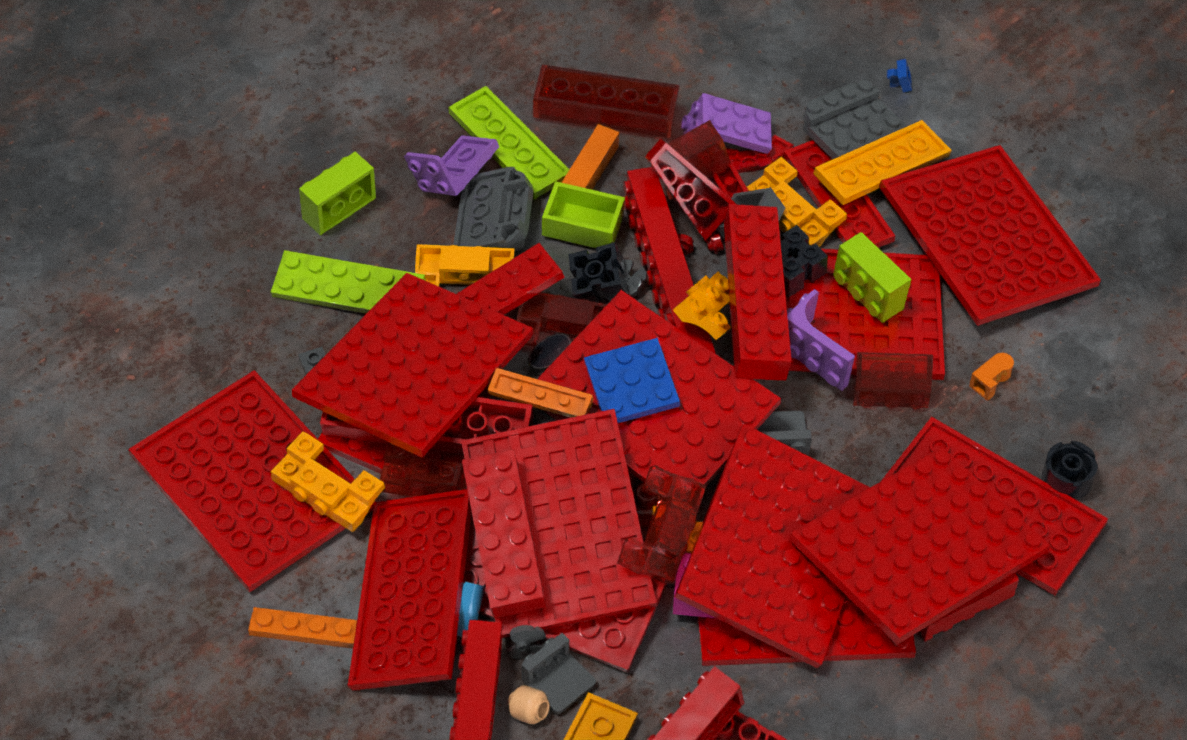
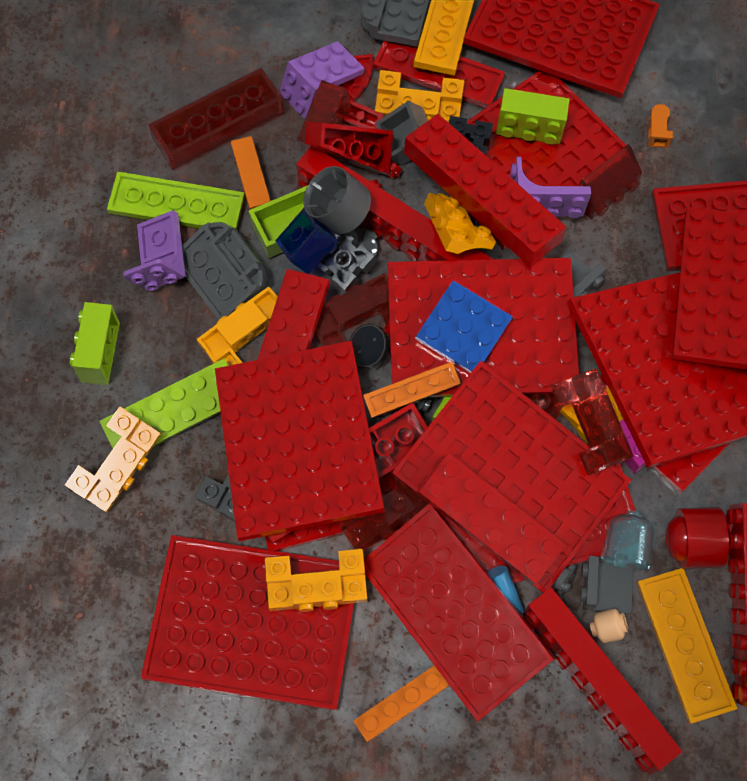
camera: 40 degrees left, 15 degrees up
none -> bracket [65,406,162,512]
none -> clear blue brick [275,208,338,274]
none -> dark grey piece [303,166,371,234]
none -> clear light blue cylinder [601,510,654,571]
none -> red piece [665,507,729,569]

